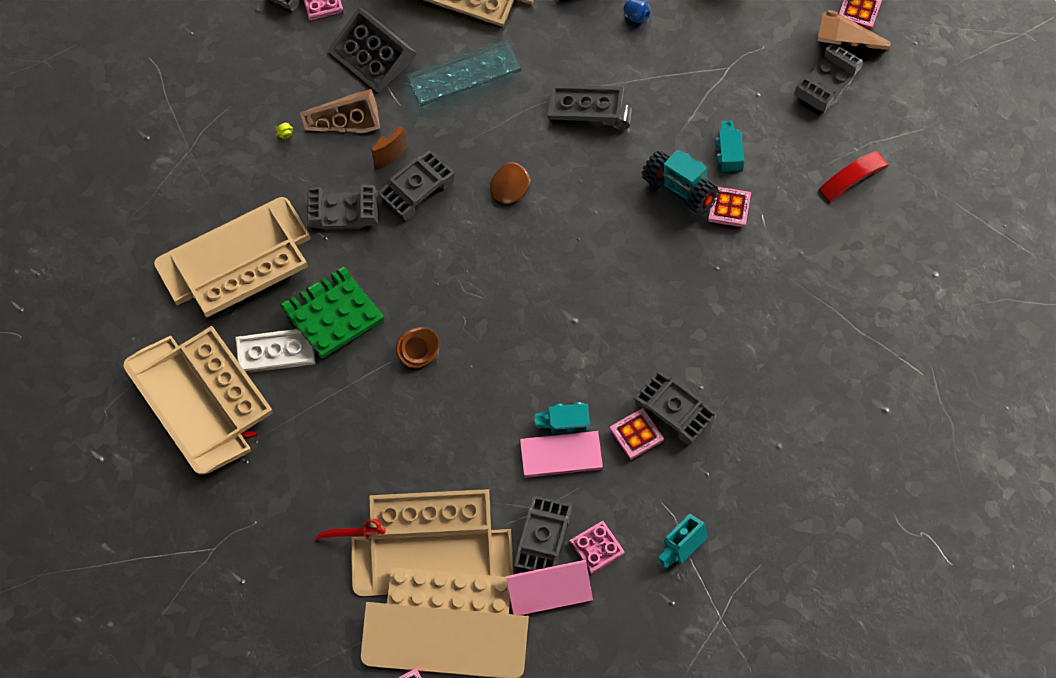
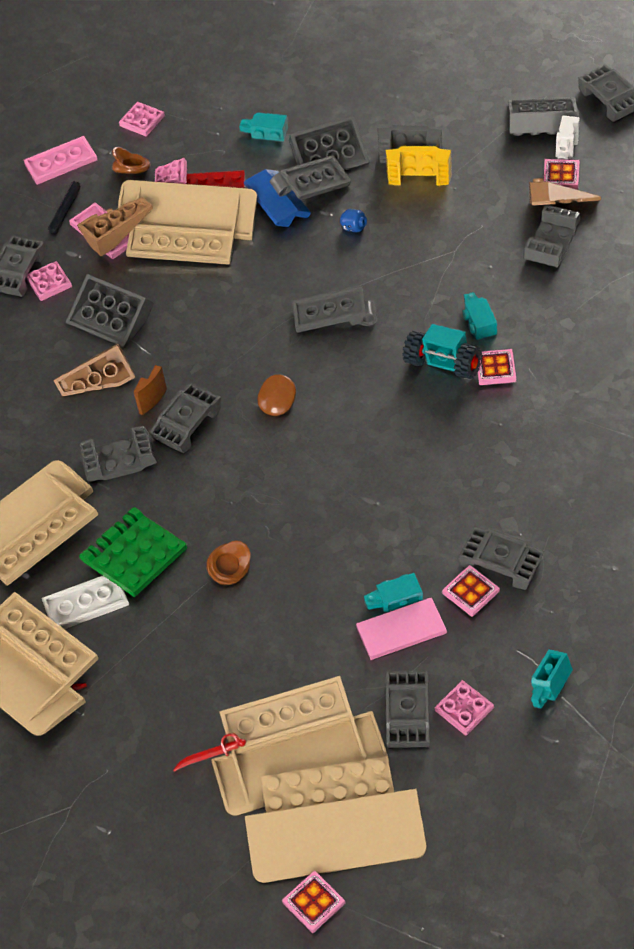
camera: 10 degrees left, 10 degrees down
neon yellow plate [276,123,293,139] -> none
clear light blue plate [407,39,521,107] -> none
bright pink tile [506,560,593,615] -> none
red slope [819,152,889,203] -> none

